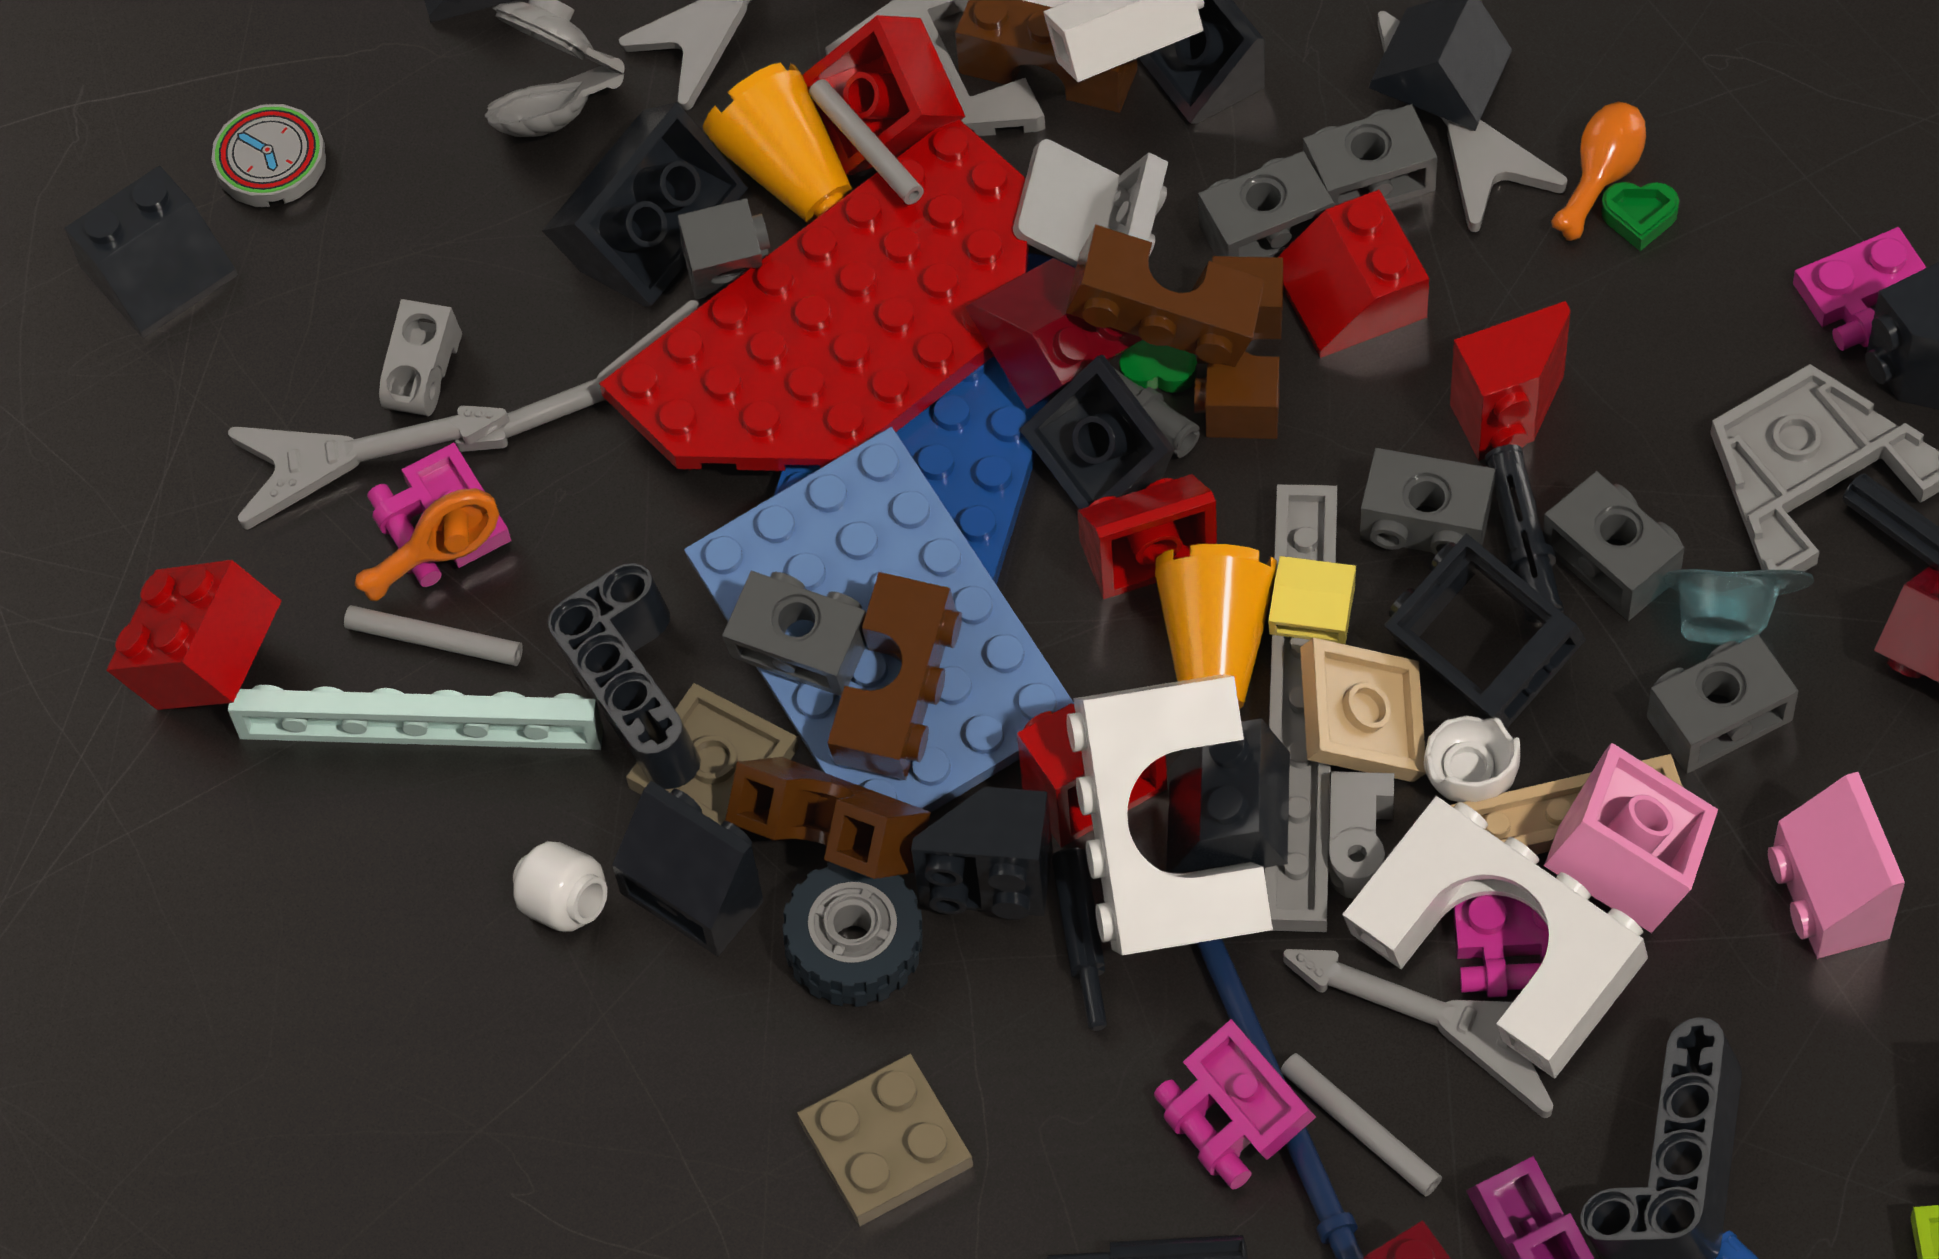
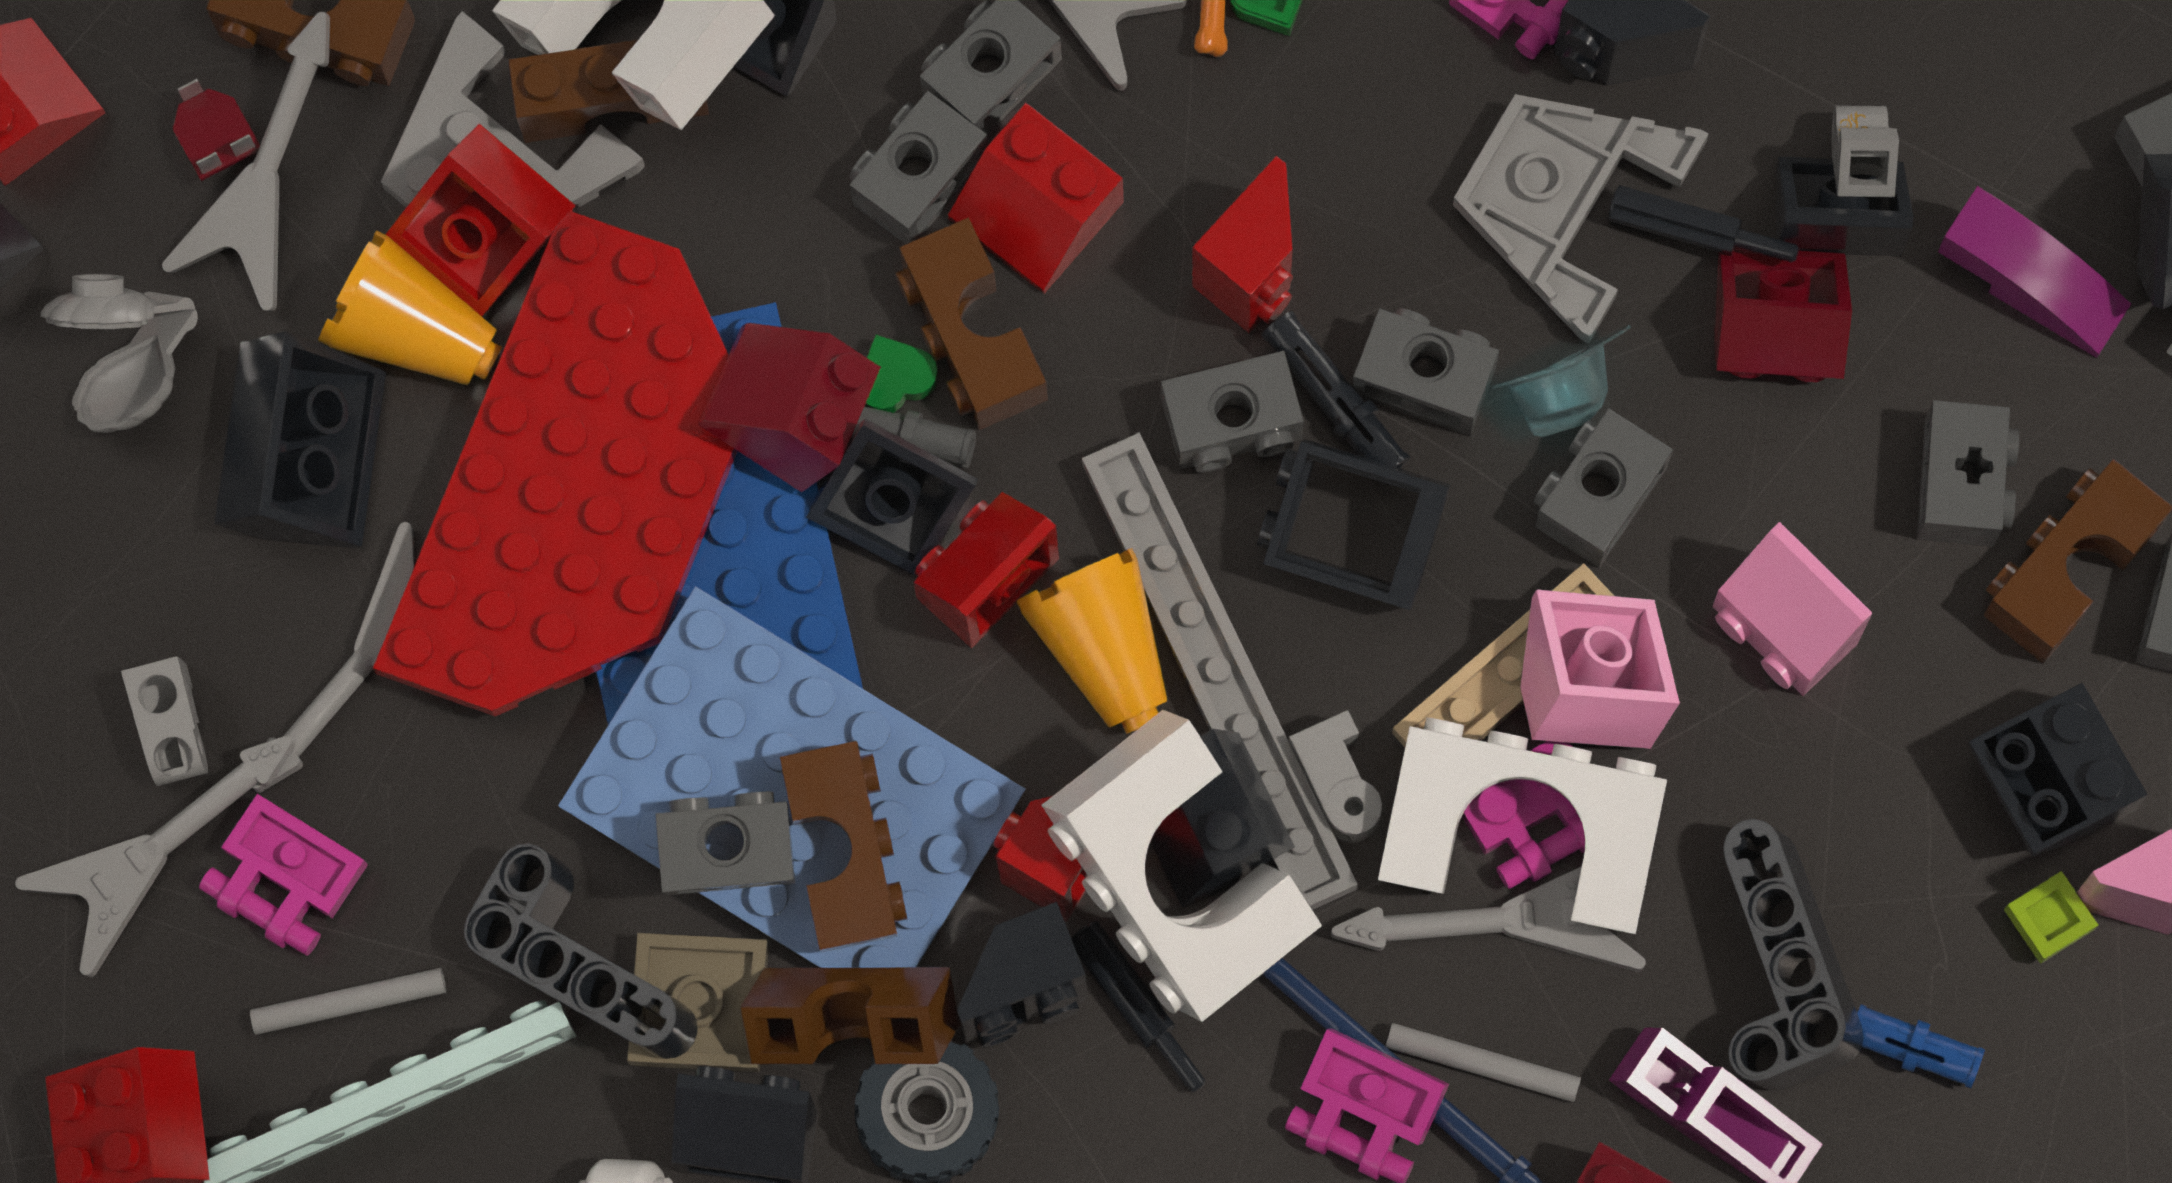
camera: 30 degrees left, 15 degrees up
orange piece [355,488,499,601] -> none
dark grey brick [678,198,770,300] -> none
light grey piece [809,79,924,205] -> none
light grey bracket [1013,139,1168,268] -> none
reddish brown arch [1066,224,1265,367] -> none
light yellow piece [1268,556,1356,644] -> none
tan plate [1300,637,1426,782] -> none
white hair [1424,715,1520,802] -> none

